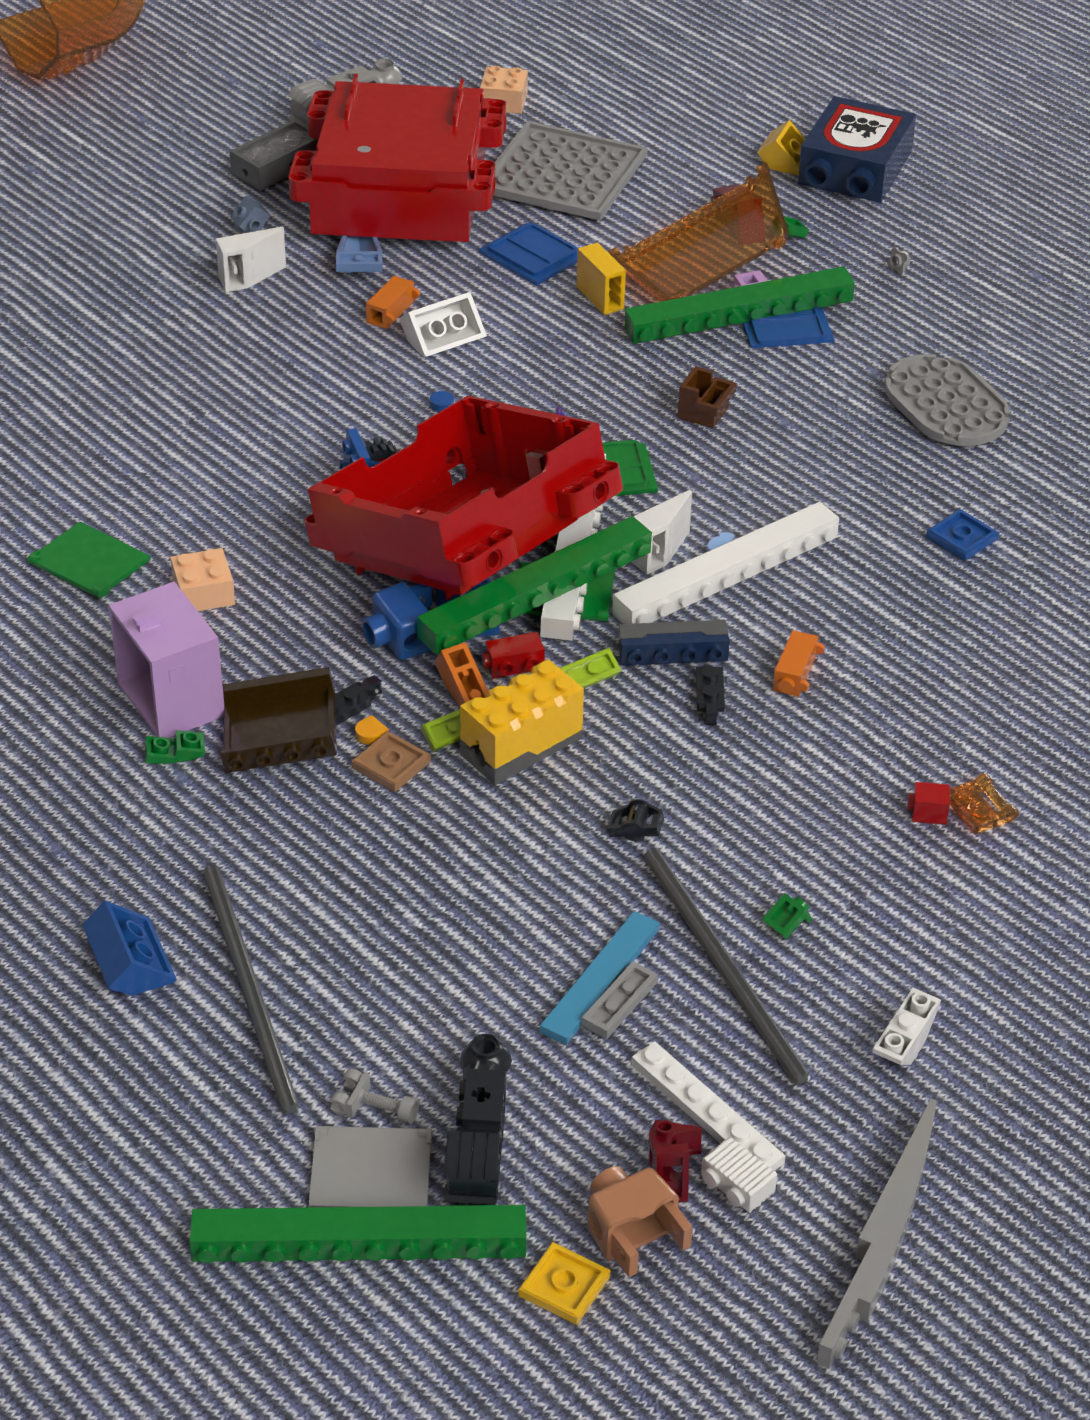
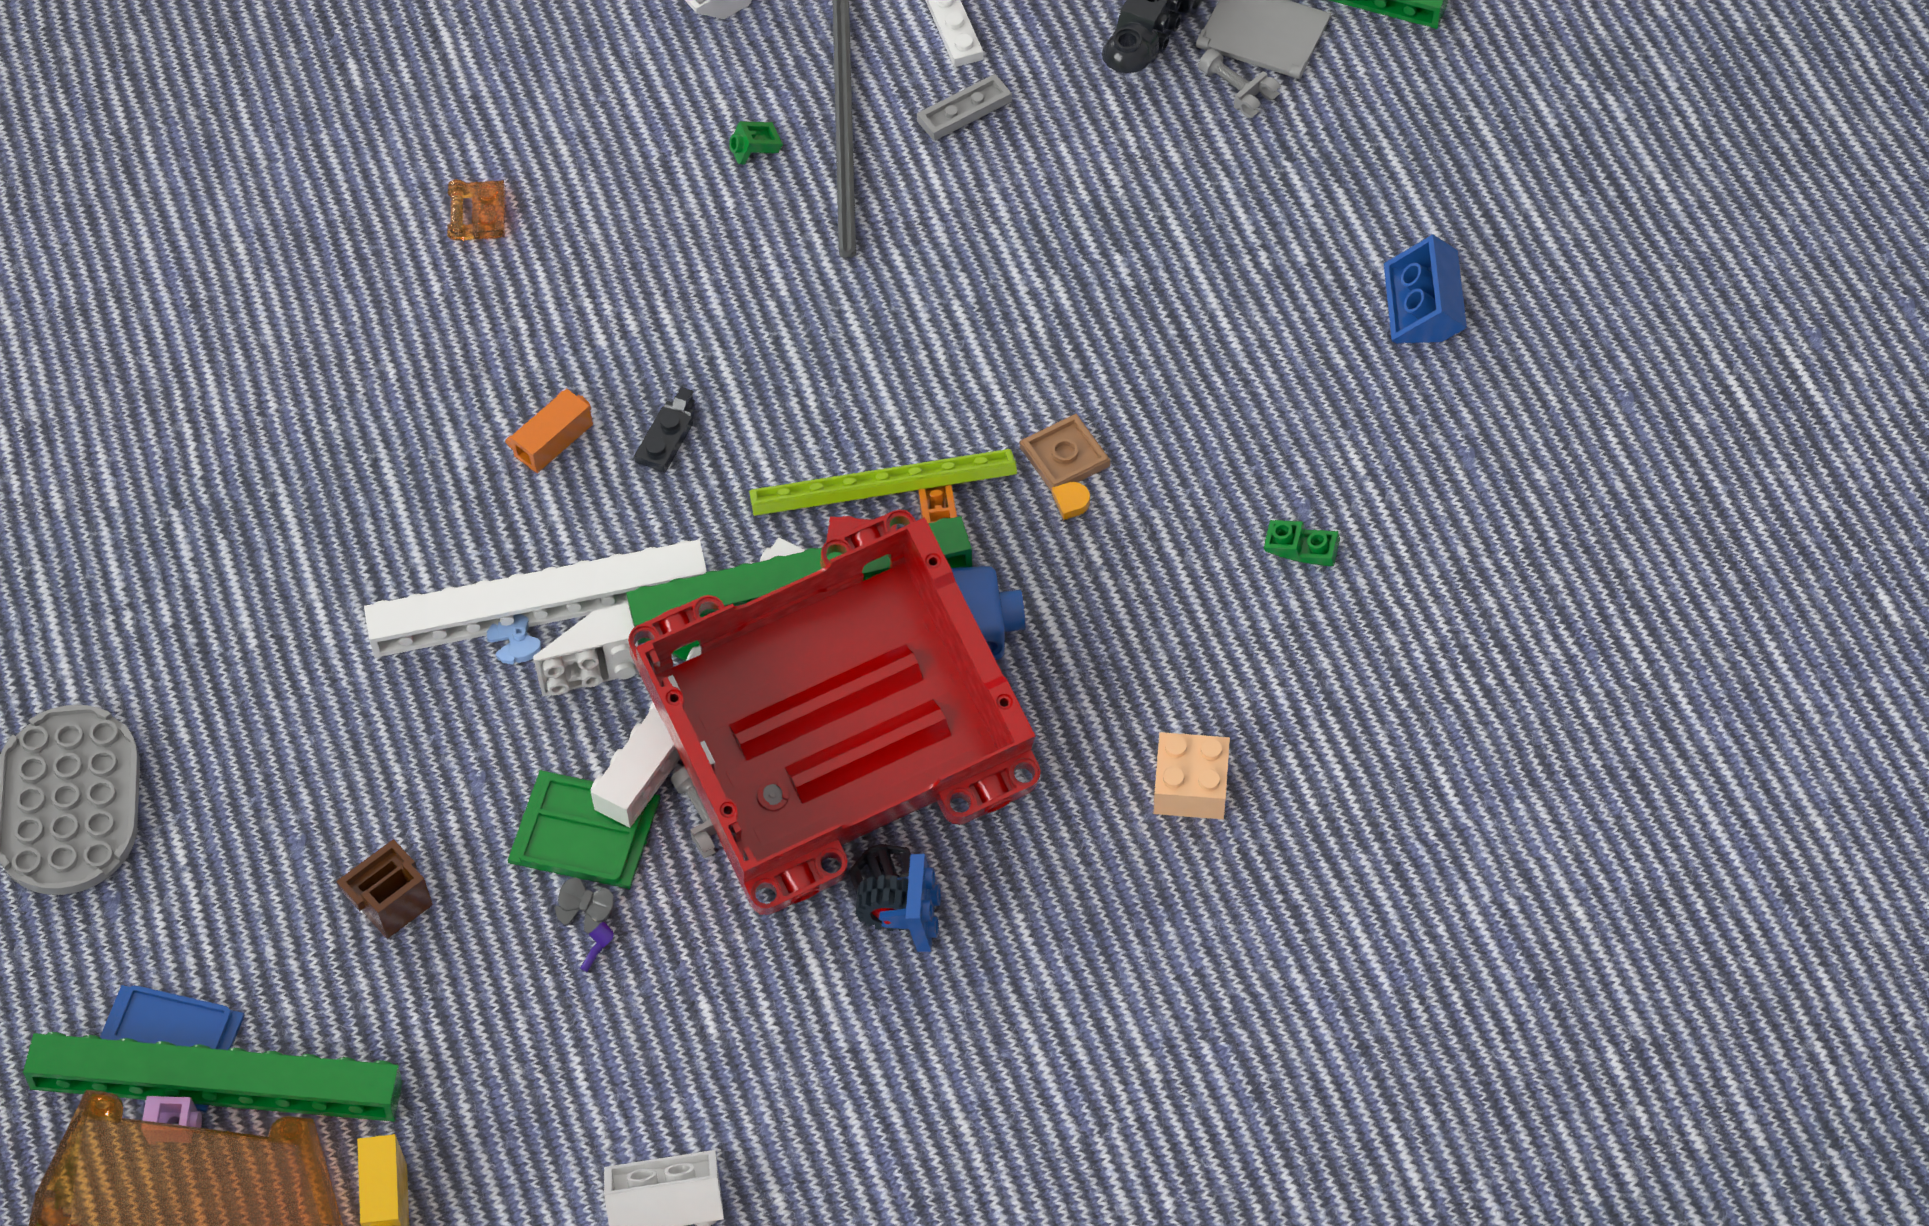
camera: 155 degrees left, 15 degrees up
green piece [27,522,151,599] -> none
lavender piece [109,581,224,738] -> none
dark grey axle [204,865,299,1115] -> none
dark brown panel [220,667,337,773] -> none
black hinge [335,675,382,726] -> none
blue tile [430,391,454,412] -> none
yellow piece [460,659,584,785] -> none
dark azure tile [540,911,660,1045] -> none
black piece [607,799,664,842] -> none
dark blue piece [618,620,730,666] -> none
red brick [907,782,950,825] -> none
blue tile [926,509,999,561] -> none

